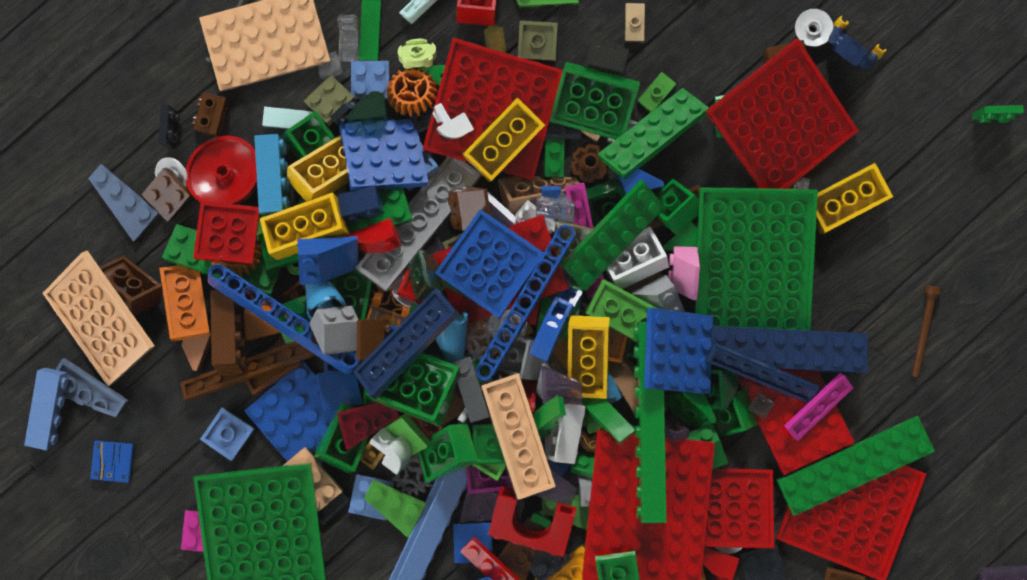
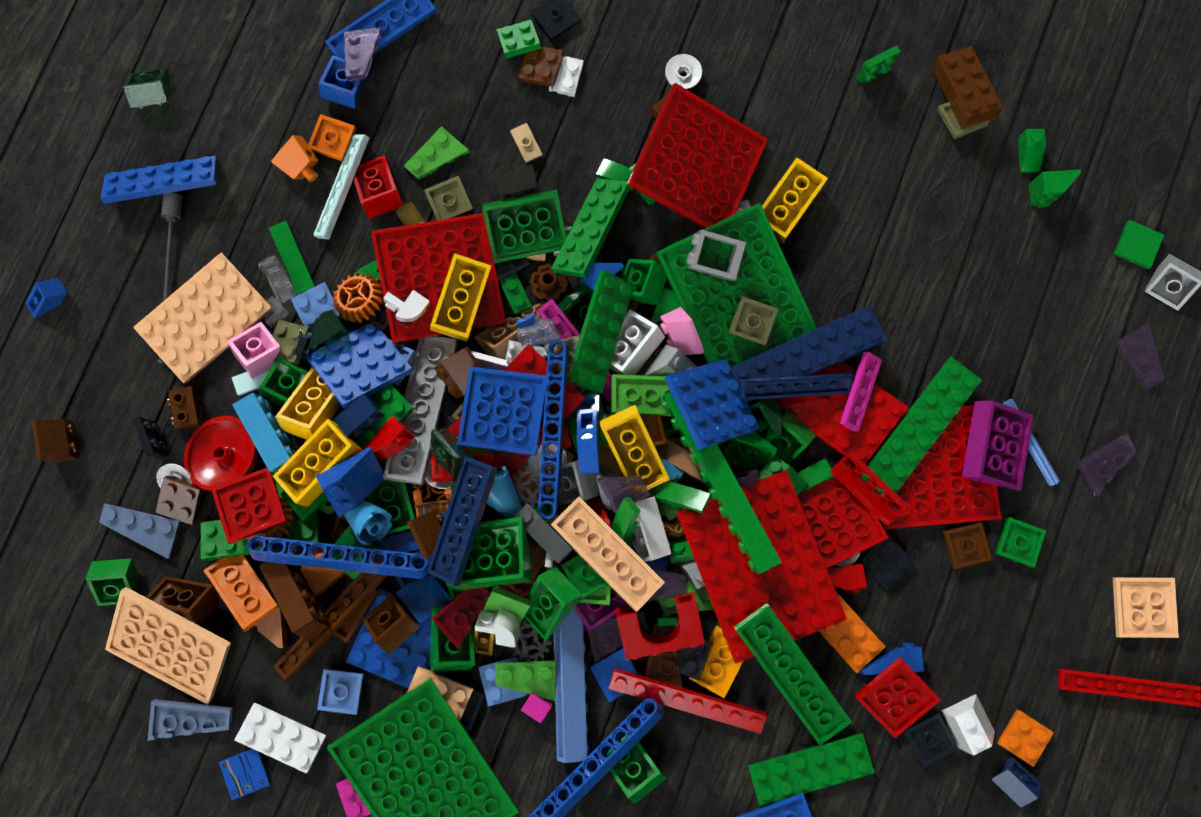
camera: 30 degrees left, 5 degrees down
medium blue brick [24,368,68,450] -> none
light grey slope [309,306,358,355] -> none
yellowish green plate [398,39,437,69] -> none
bright green plate [637,72,676,113] -> none
clear smoke plate [747,393,775,420] -> none
dark blue torso [828,16,886,69] -> none
reddish brown piece [911,285,942,377] -> none
none -> reddish brown slope [32,419,79,463]
none -> green slope [85,558,138,606]
none -> bright pink slope [227,322,281,379]
none -> white plate [235,703,326,774]
none -> reddish brown slope [363,594,420,655]
none -> dark pink panel [521,693,553,723]
none -> green slope [596,159,633,191]
none -> light grey window [686,229,746,281]
none -> olive plate [729,296,778,346]
none -> green slope [798,459,834,493]
none -> red fence [829,451,908,527]
none -> magenta slope [962,401,1034,491]
none -> medium blue axle [1003,399,1060,486]

